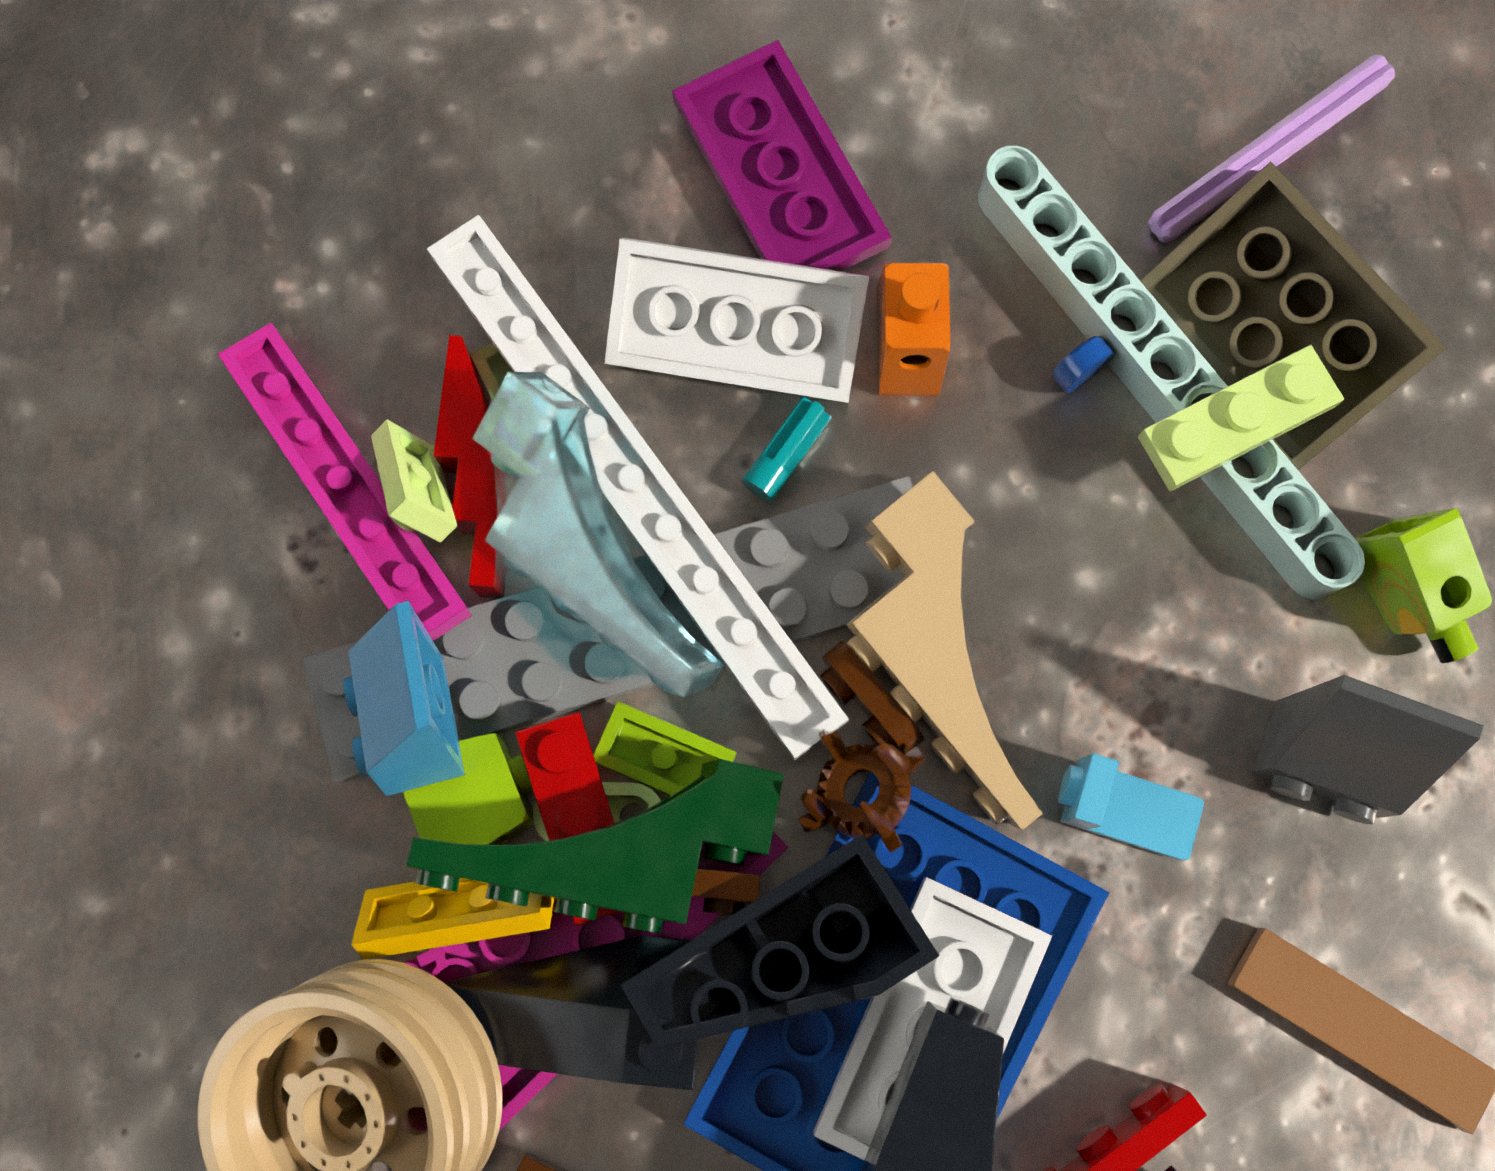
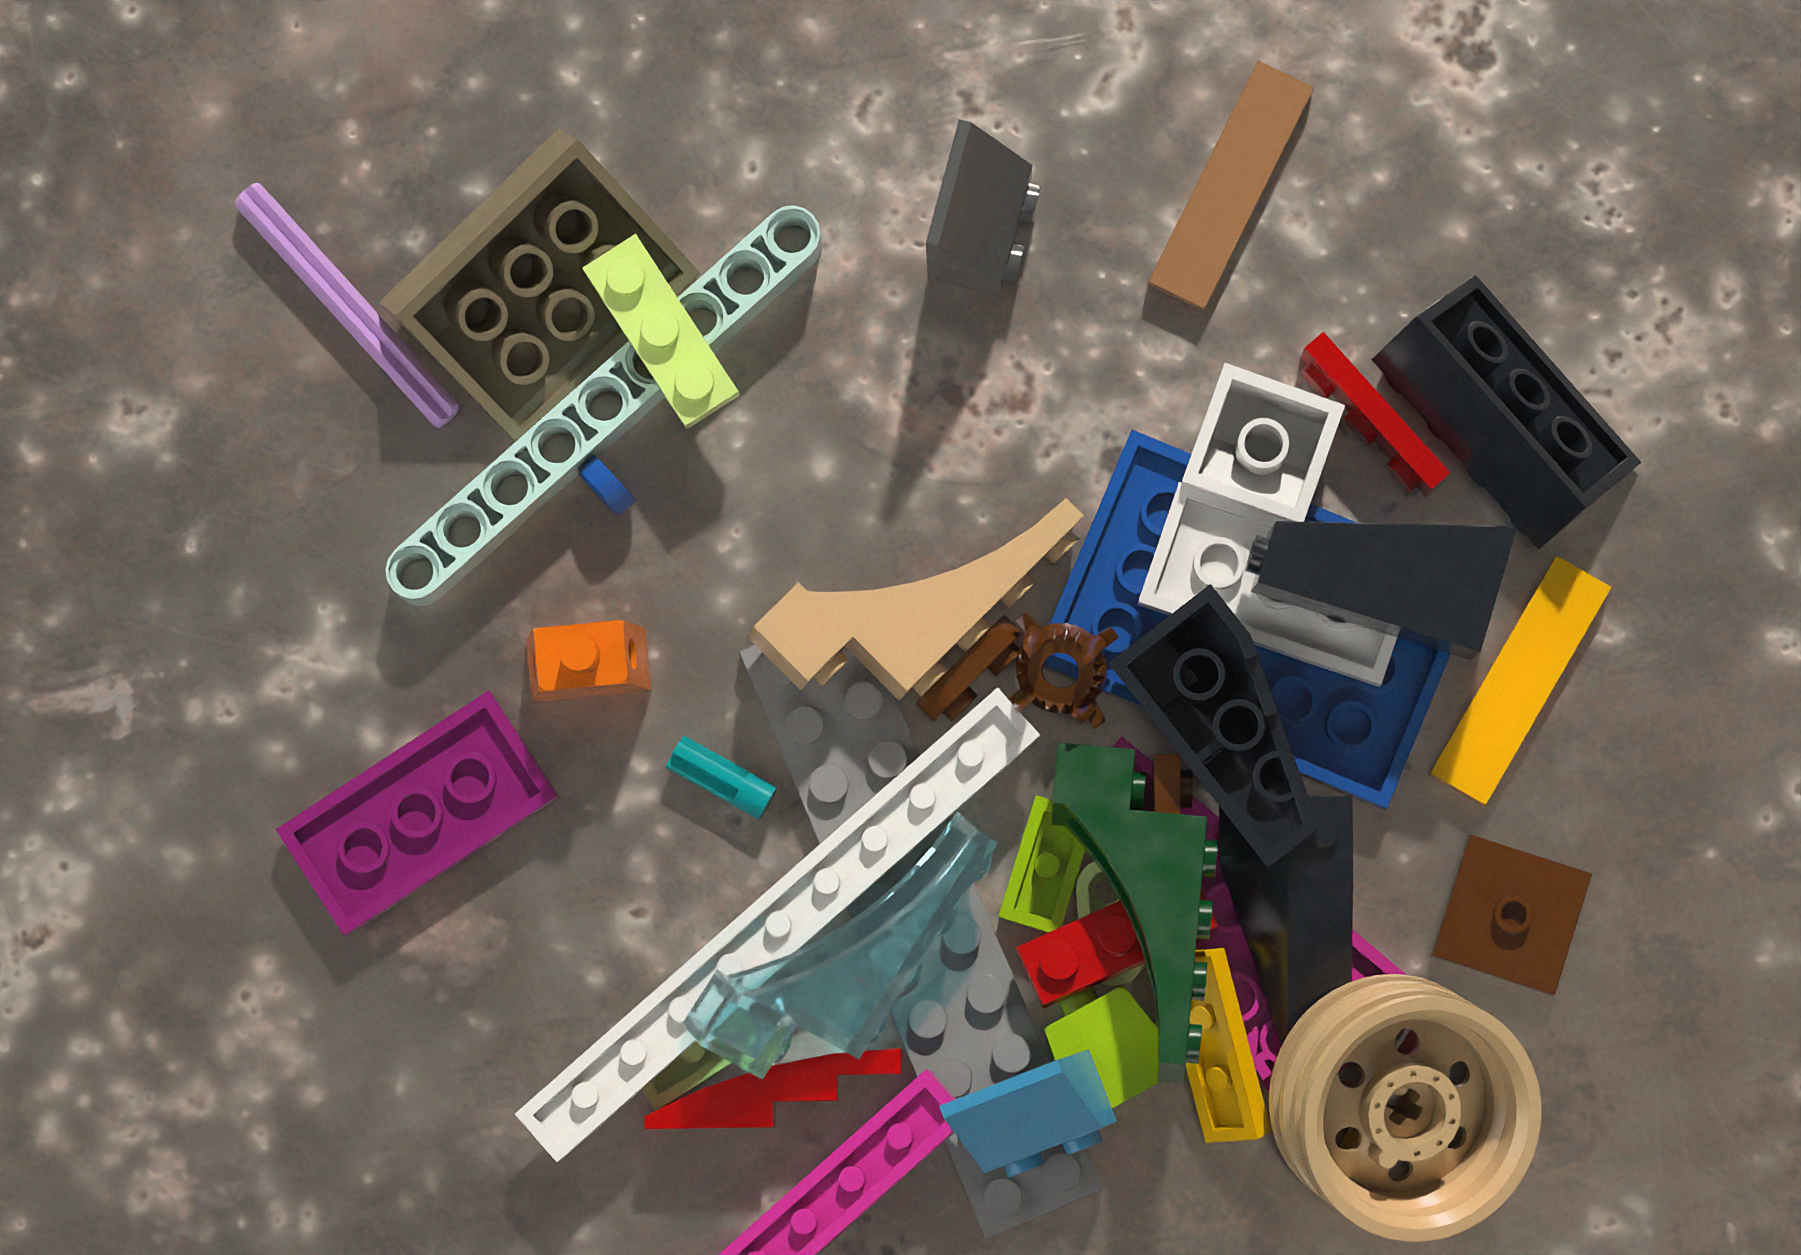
camera: 90 degrees left, 5 degrees up
yellowish green plate [371,419,457,543] -> none
white plate [604,238,869,403] -> none
medium azure bracket [1058,753,1204,861] -> none
lime torso [1355,508,1493,663] -> none
none -> white slope [1182,363,1345,522]

